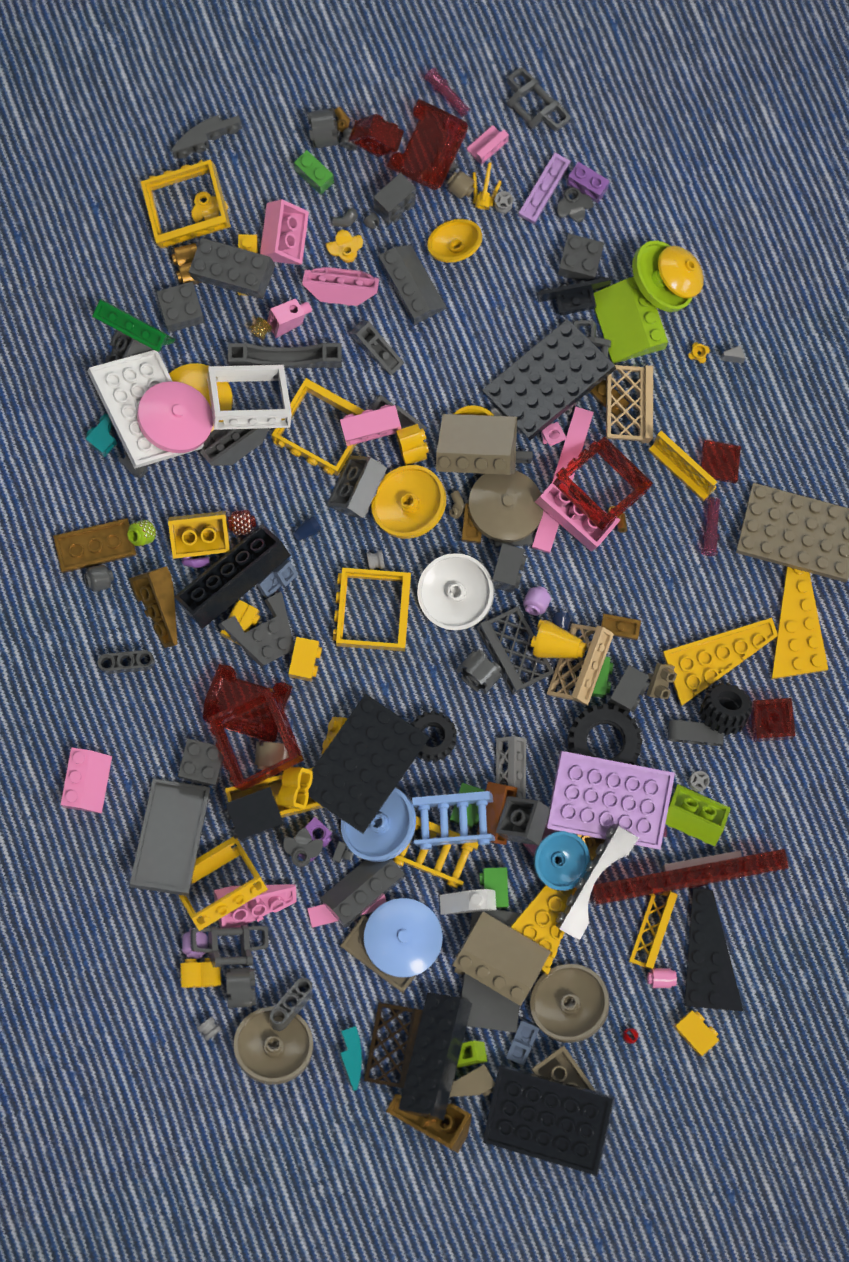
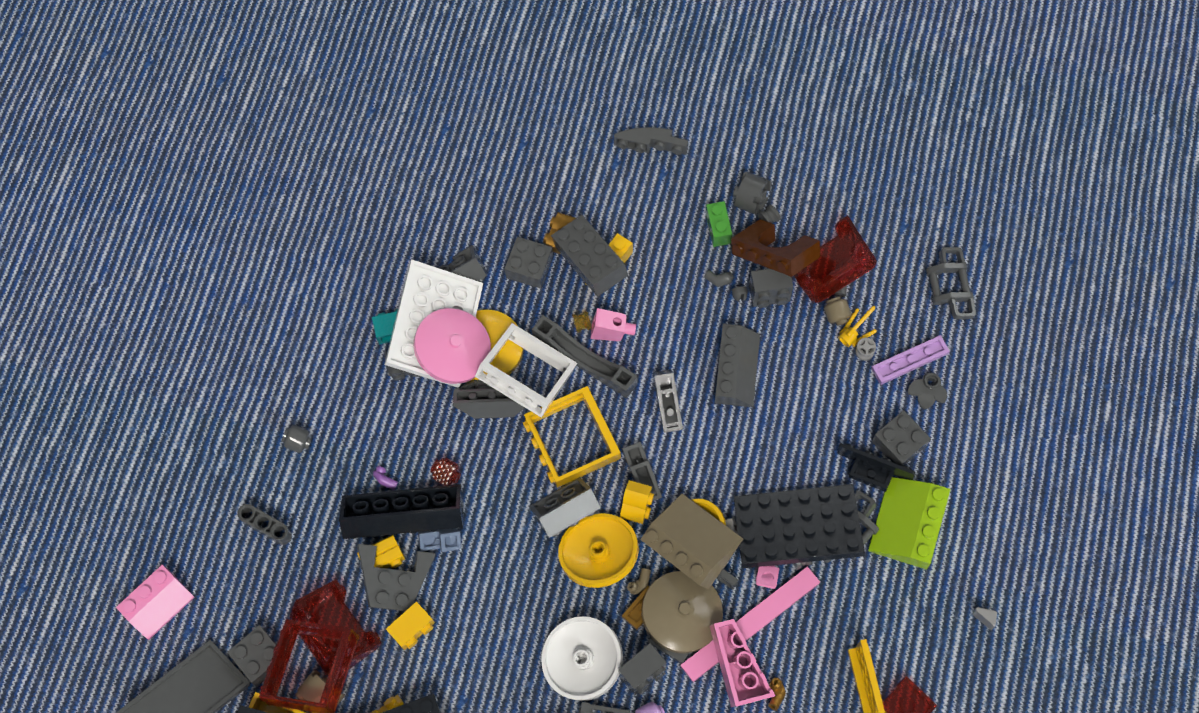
camera: 45 degrees right, 10 degrees down
pearl gold tile [53,518,137,573] -> none
green fence [92,299,175,352] -> none
lime head [127,520,156,547] -> none
pearl gold wedge [129,566,178,648] -> none
yellow window [140,159,231,249] -> none
yellow slope [168,511,230,559] -> none
yellow plate [191,192,228,223] -> none
bright pink slope [260,199,309,265] -> none
dark blue cone [293,516,322,542] -> none
bright pink wedge [302,267,379,306] -> none
yellow plate [326,230,363,263] -> none
yellow window [333,568,411,651] -> none
pearl gold arm [334,107,350,132] -> none
bright pink brick [340,405,401,446] -> none
clear red brick [349,114,404,157] -> none
light grey wheel [366,550,385,570] -> none
clear pink pin [424,67,471,117] -> none
yellow dish [427,219,483,263] -> none
bright pink panel [467,126,509,165] -> none
clear red window [553,436,653,531] -> none
medium lavender brick [567,162,610,203] -> none
pearl gold plate [590,380,630,418] -> none
tan fence [606,365,653,443] -> none
lime dish [632,241,692,312] -> none
yellow dish [658,246,704,299] -> none
yellow plate [688,342,710,364] -> none
none -> reddish brown arch [731,219,820,277]

